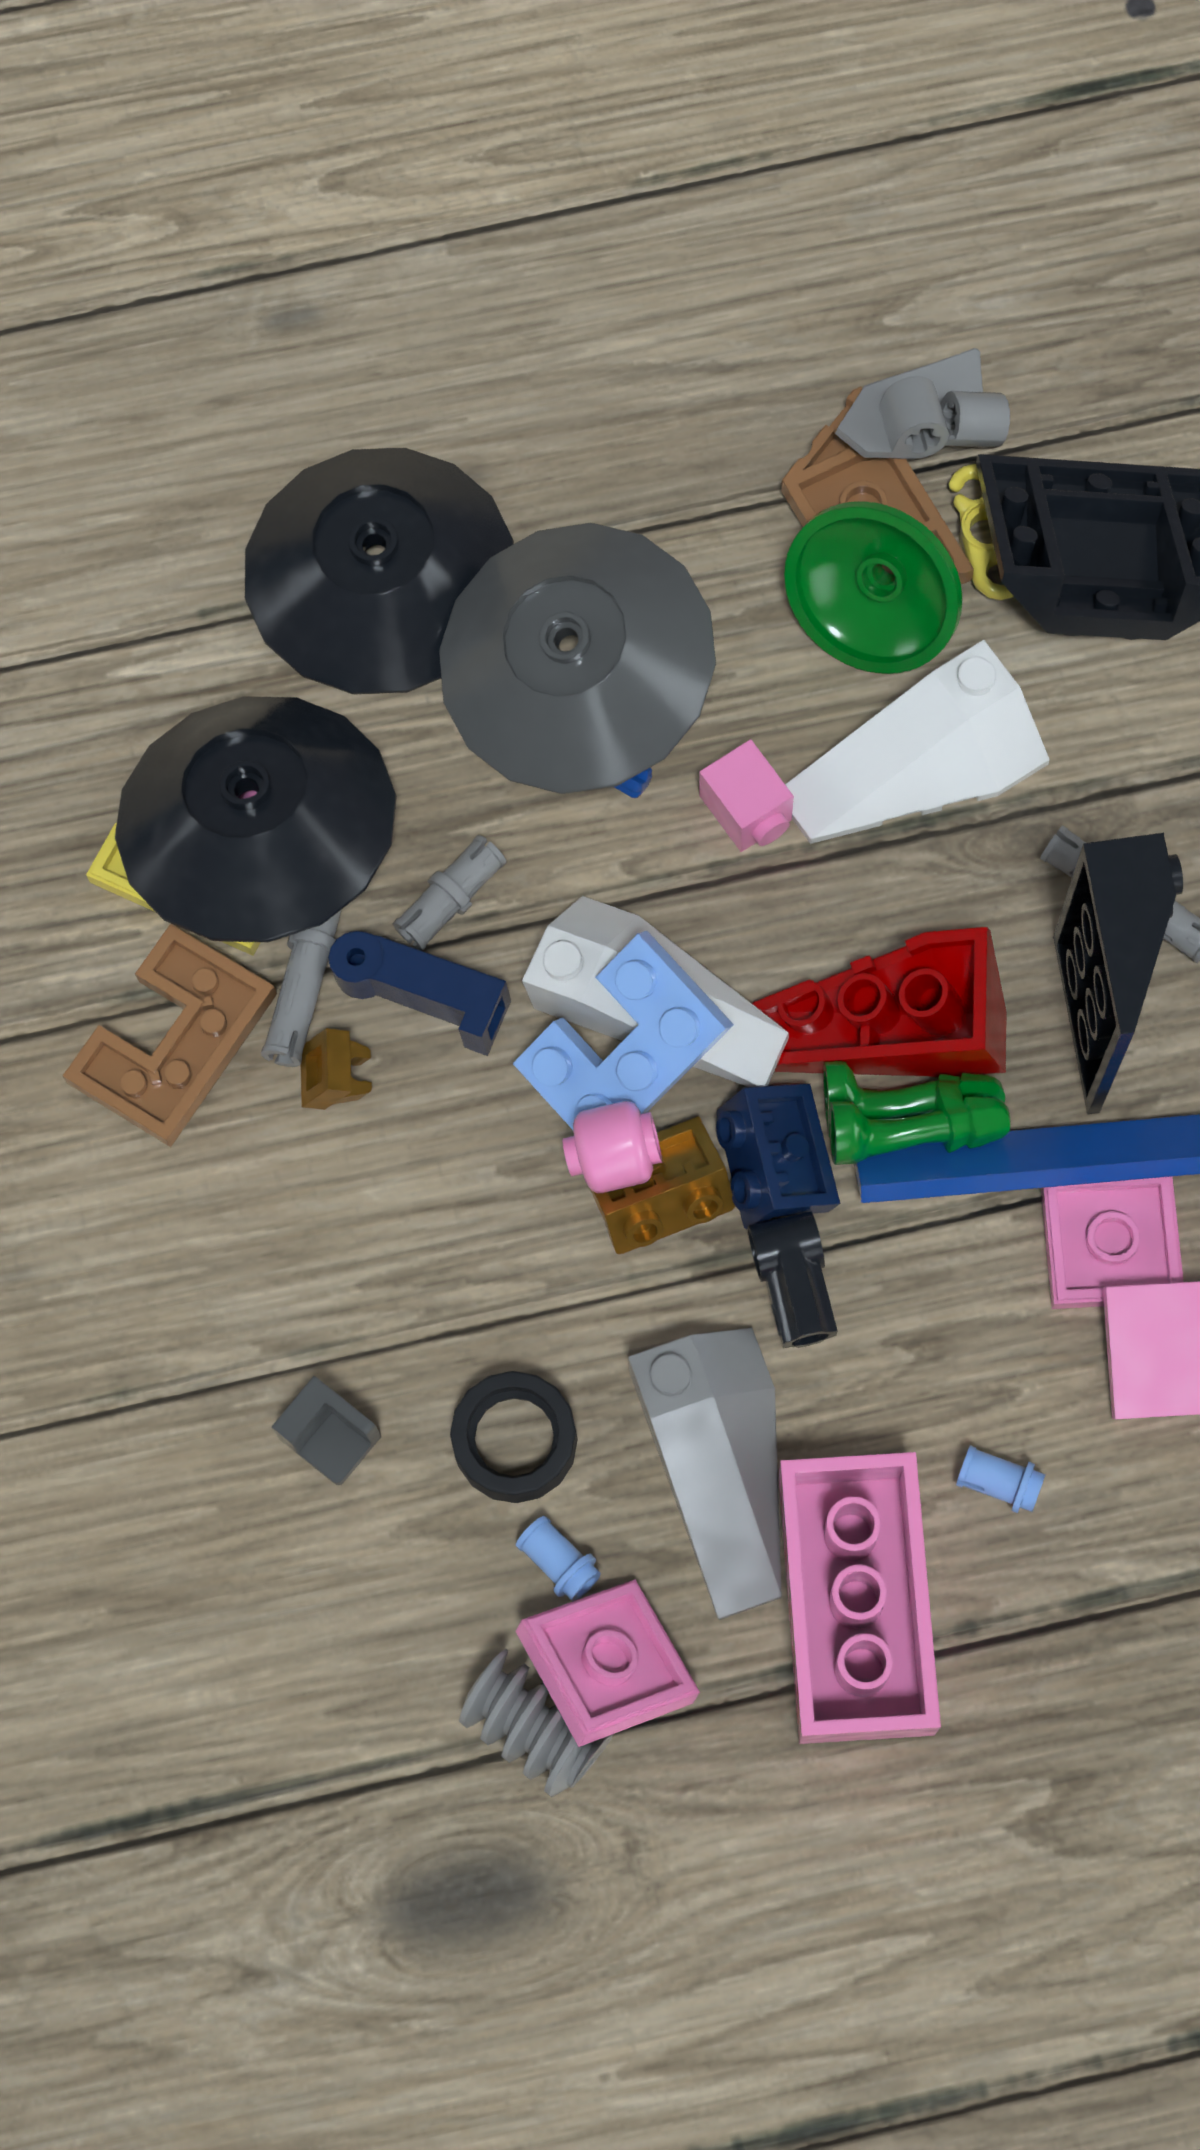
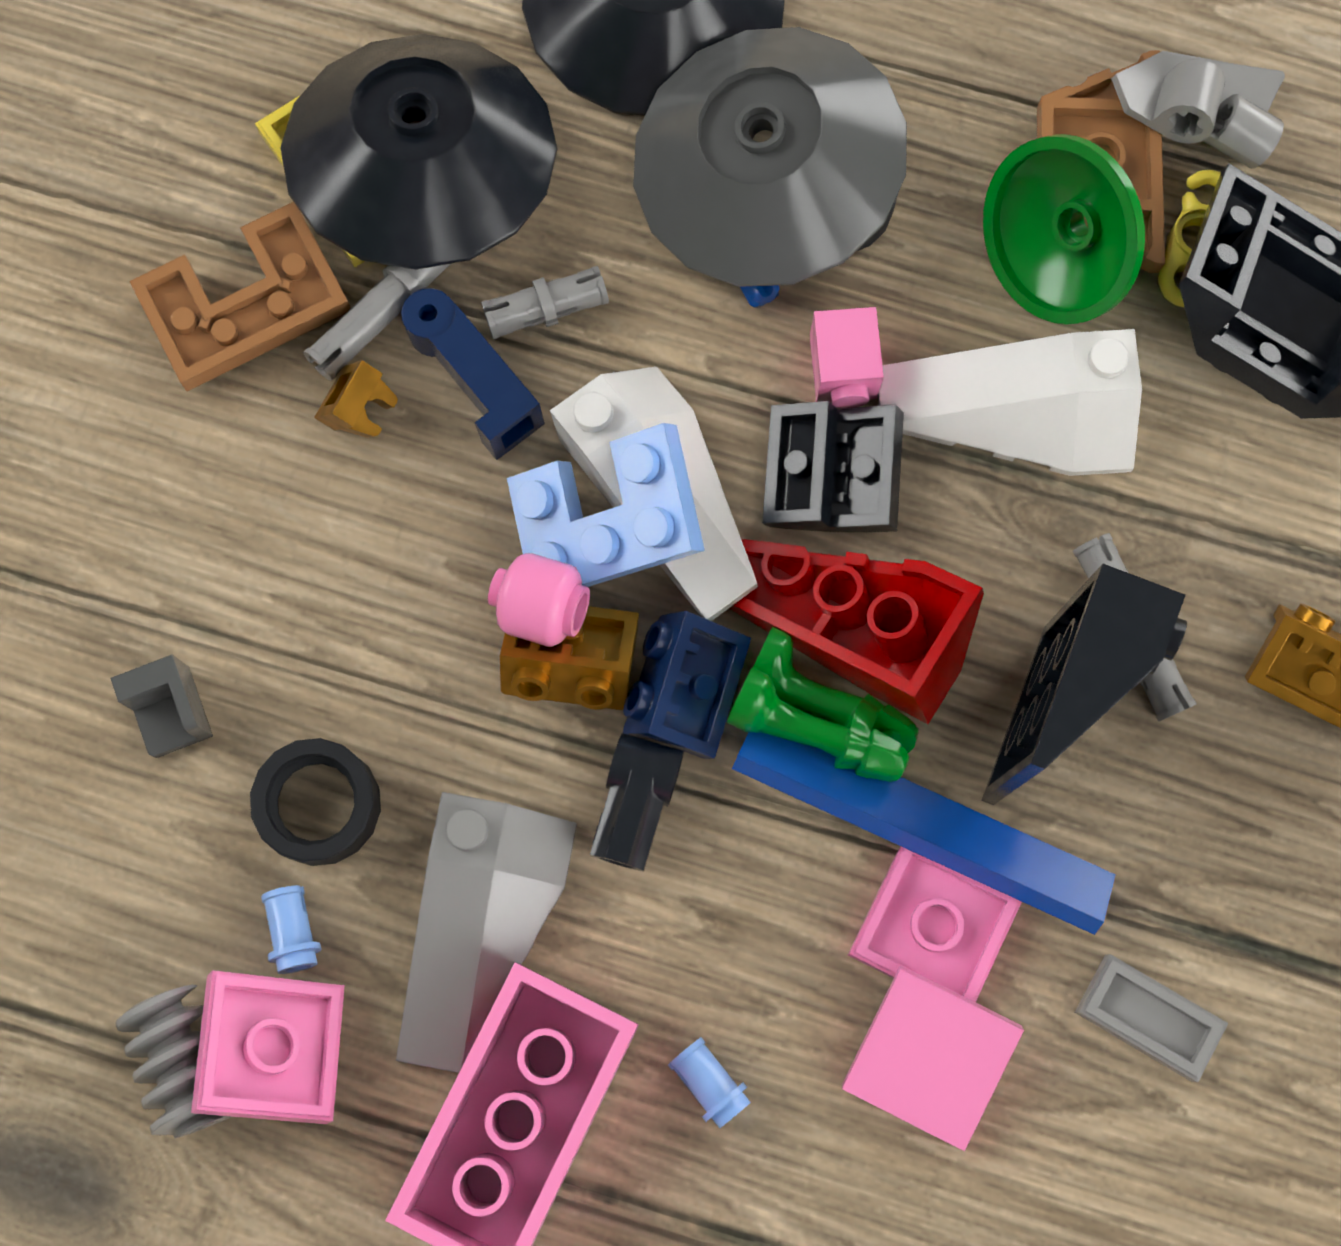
camera: 25 degrees right, 5 degrees up
none -> black slope [762,401,904,532]

